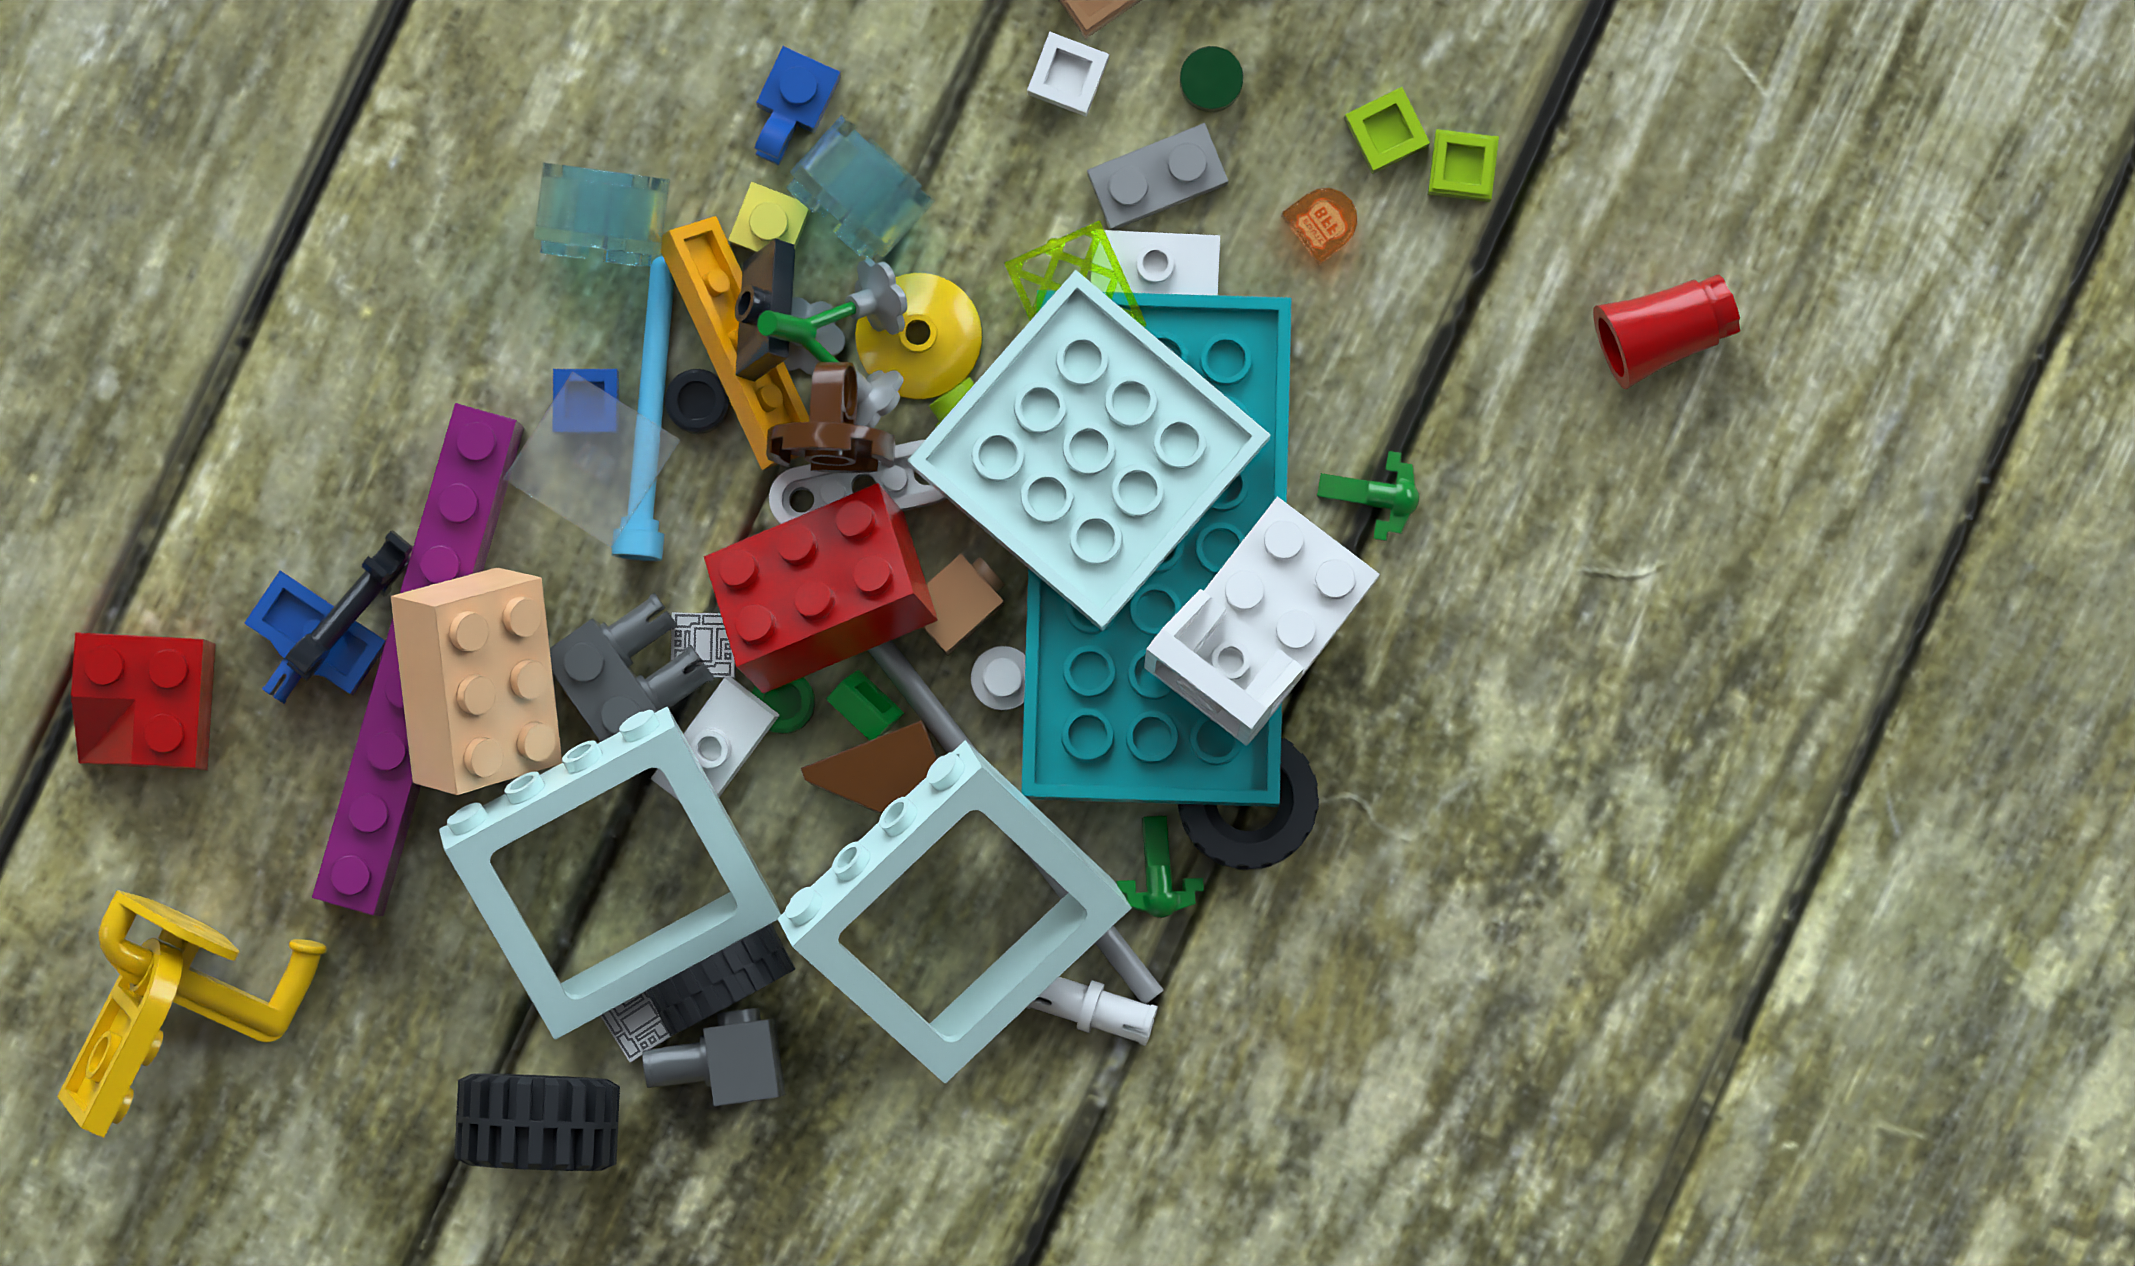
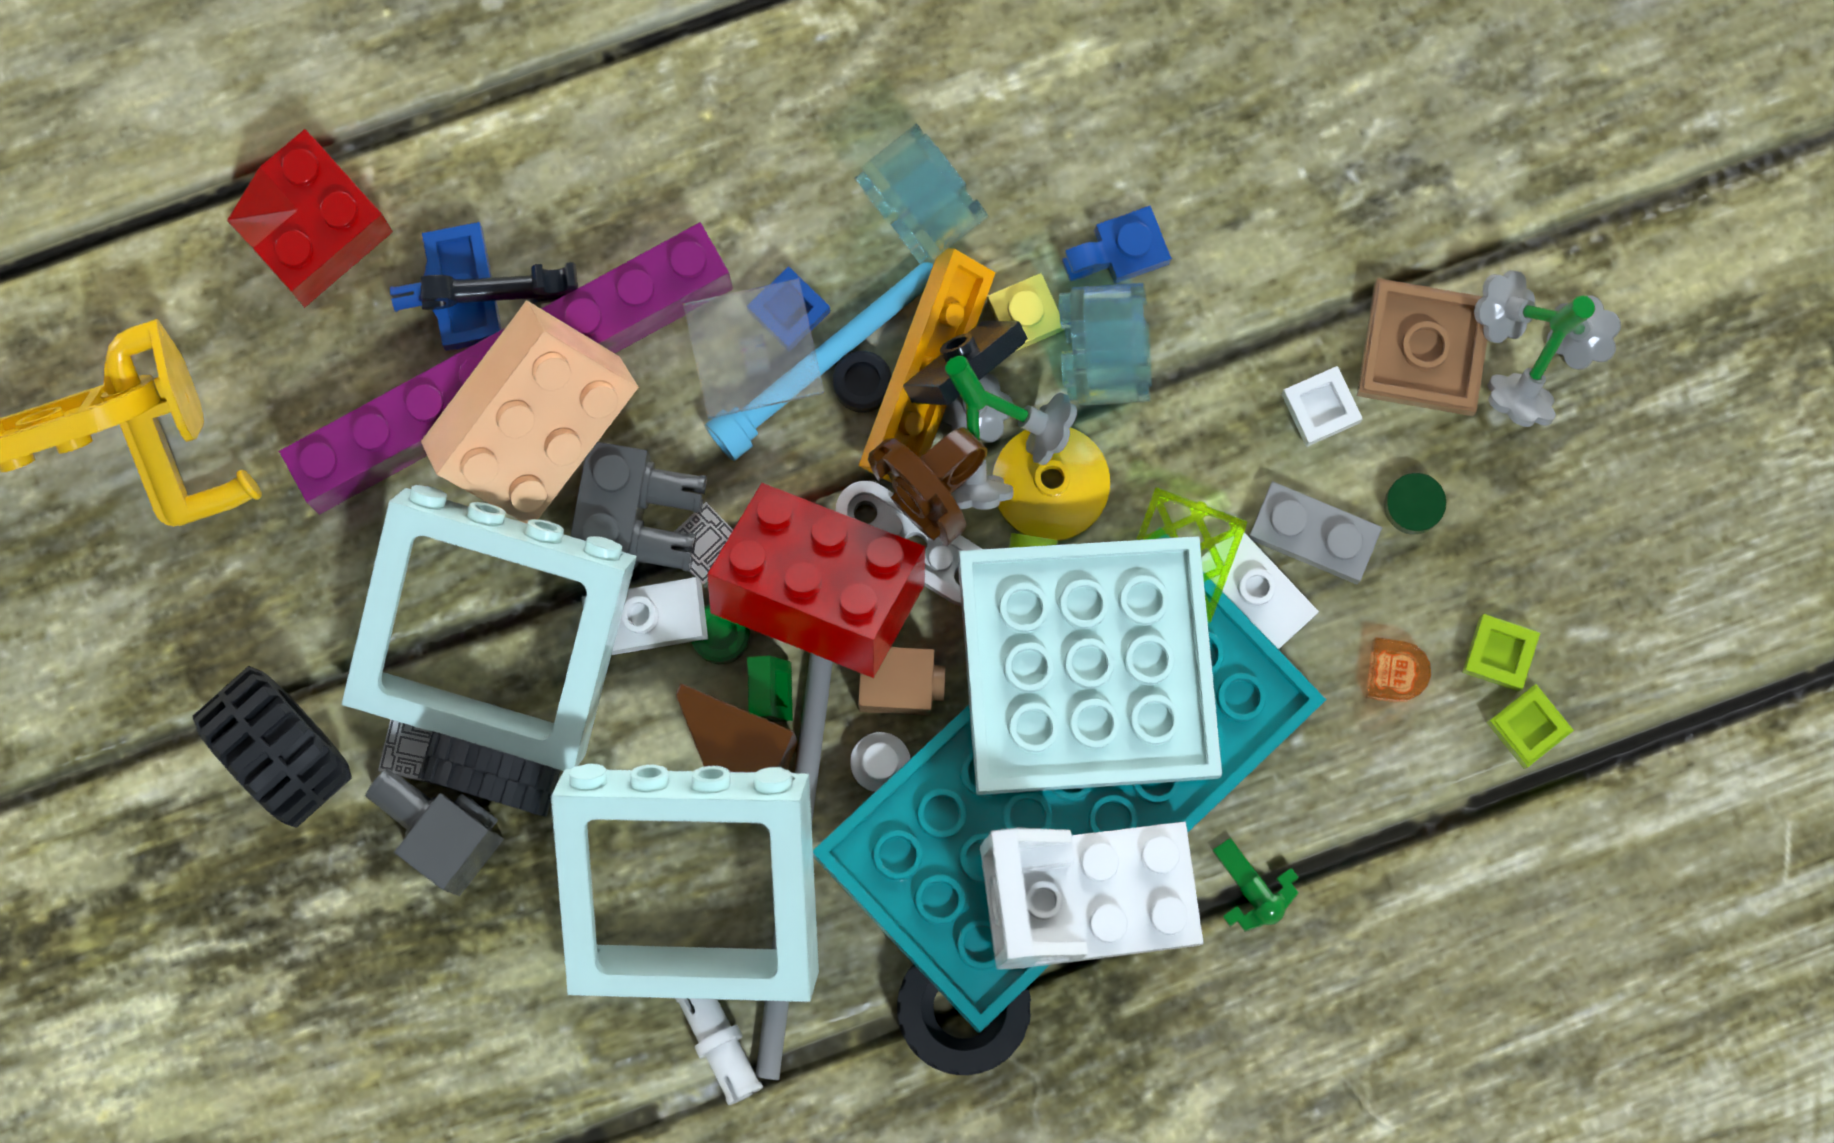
camera: 40 degrees right, 5 degrees down
green piece [1115,816,1204,918] -> none
red plant [1593,275,1741,389] -> none

